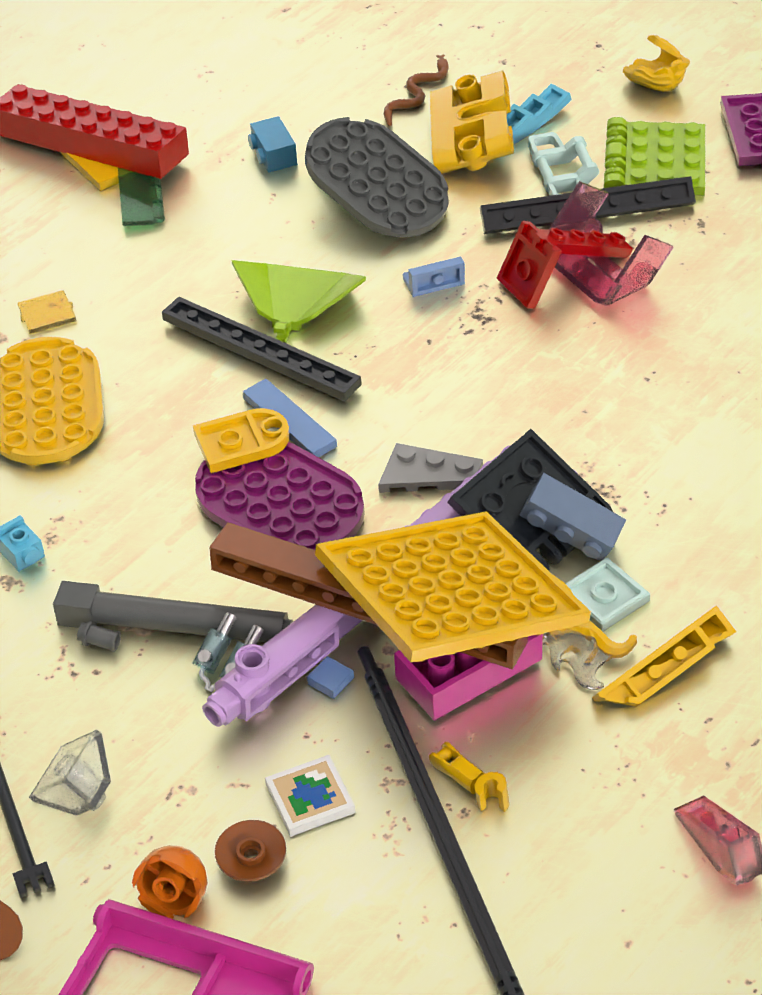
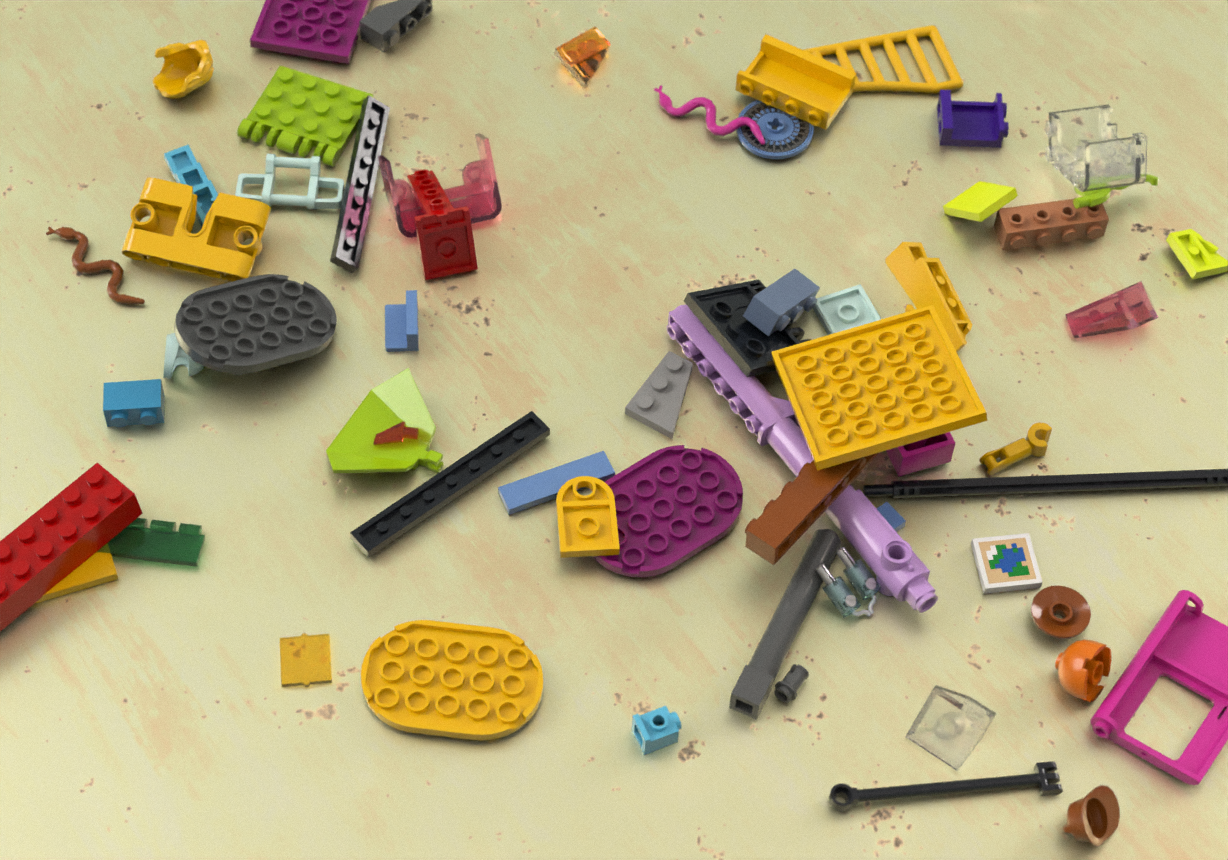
camera: 80 degrees left, 10 degrees up
none -> clear red bar [373,421,419,445]

